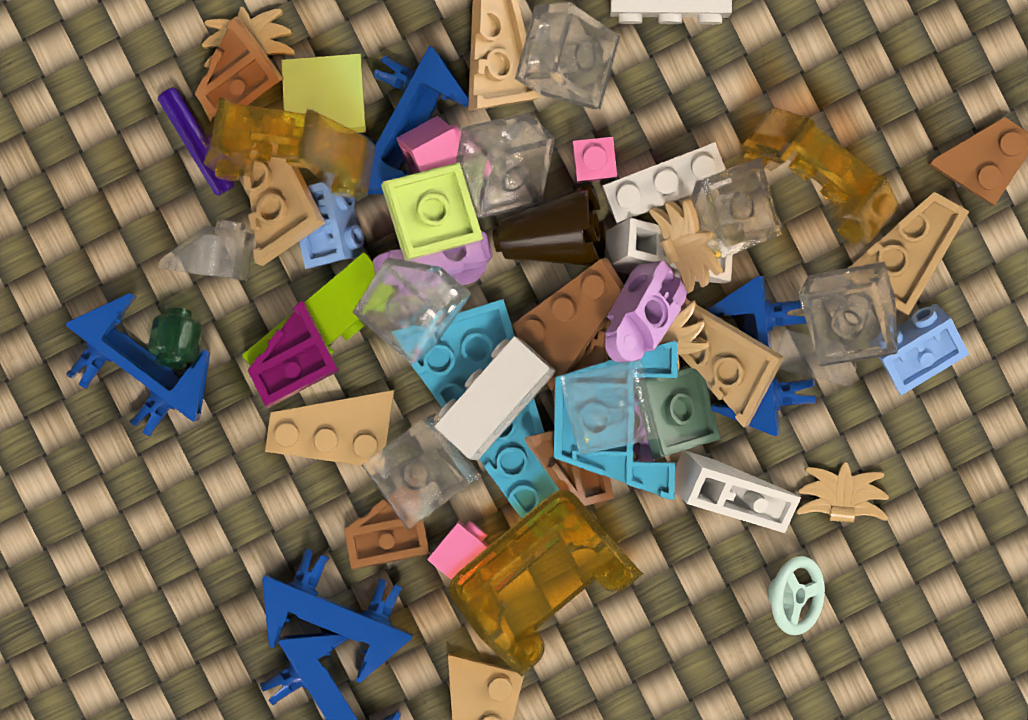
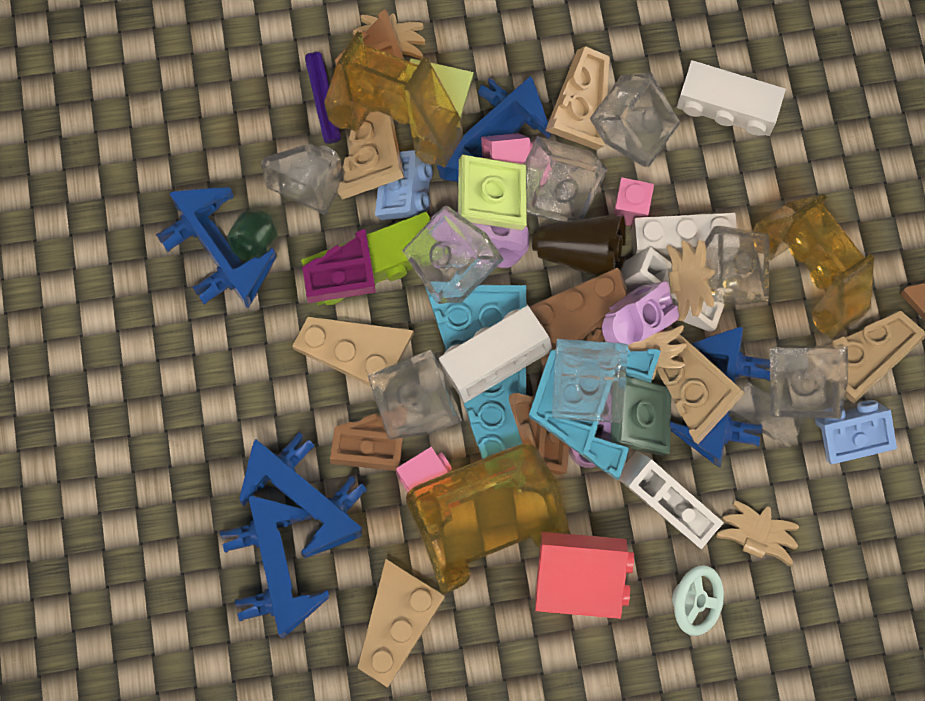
camera: 15 degrees right, 15 degrees down
none -> coral brick [535,532,634,619]

